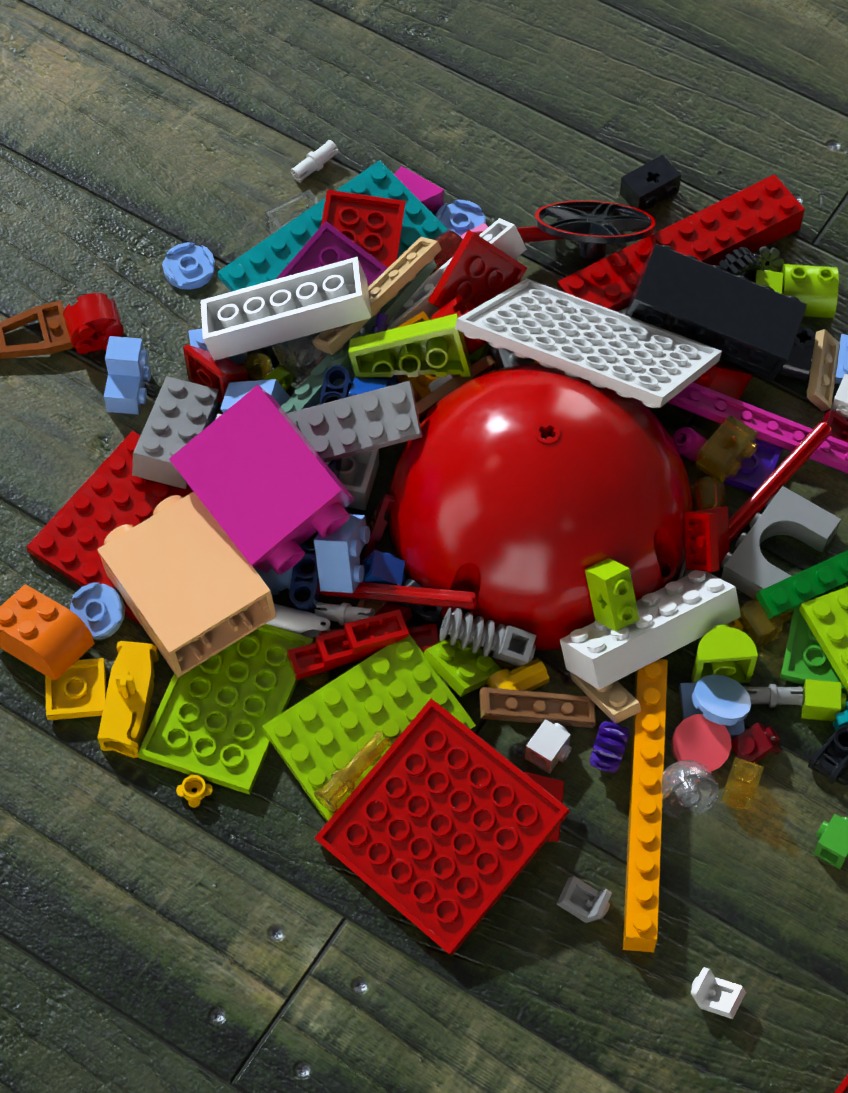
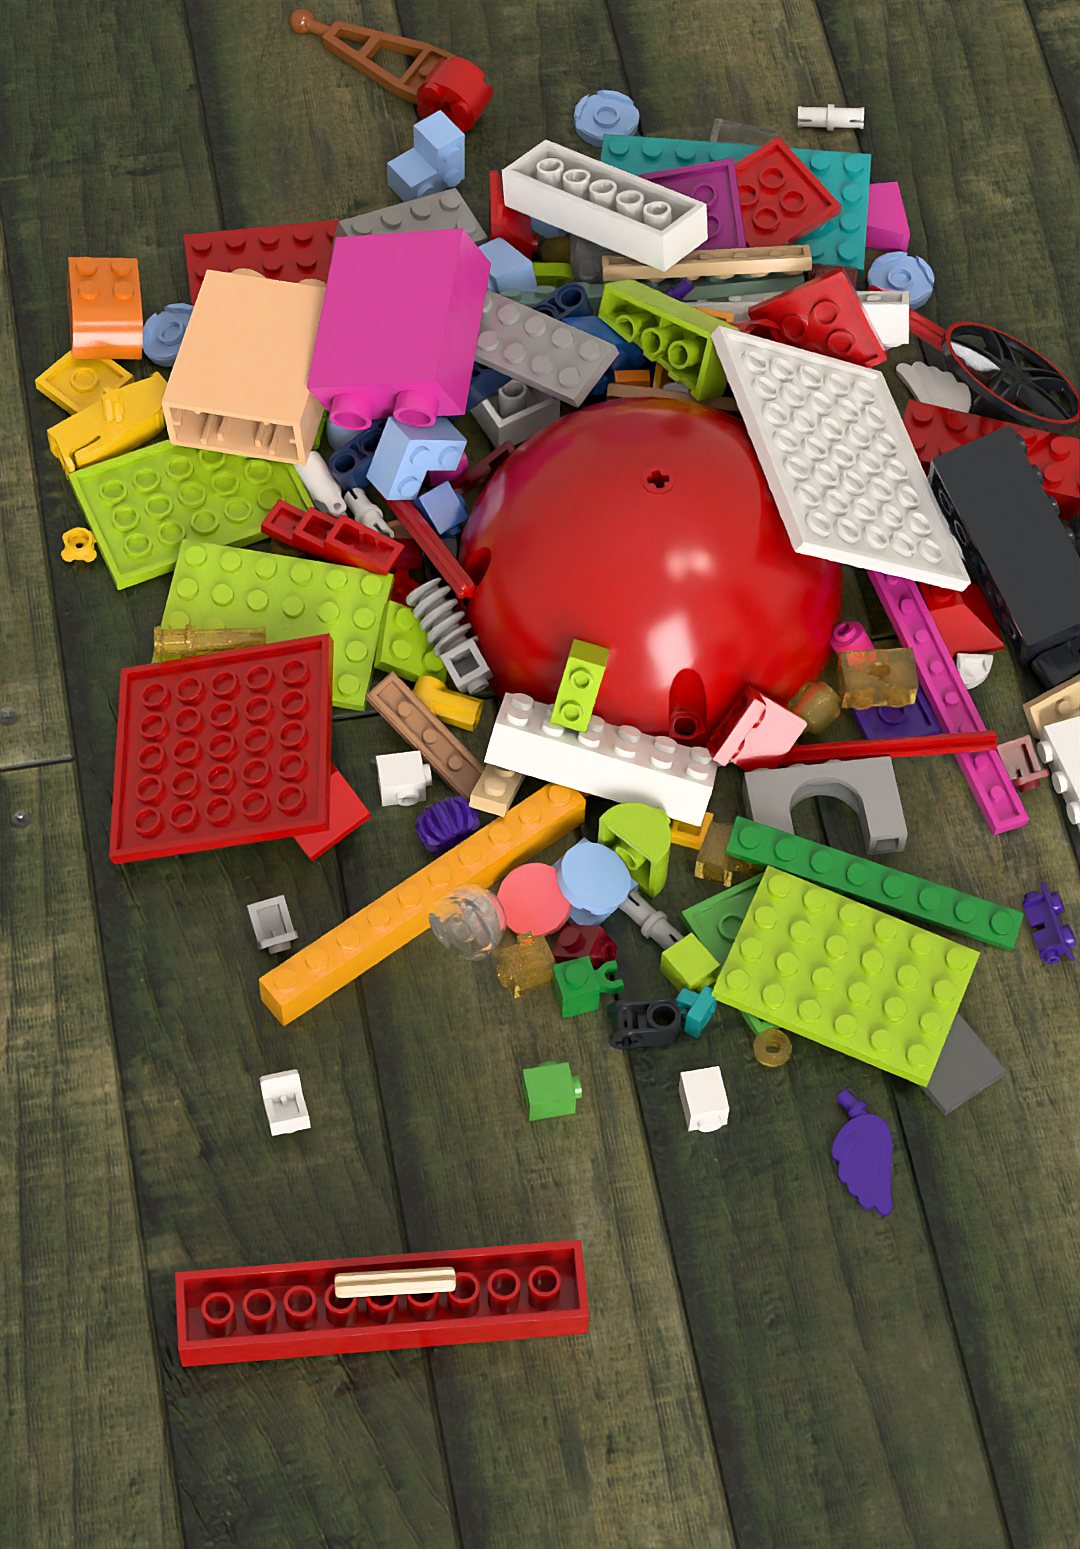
camera: 45 degrees right, 0 degrees up
none -> green brick [551,956,624,1019]
none -> white animal [896,362,971,413]
none -> white tile [956,653,993,690]

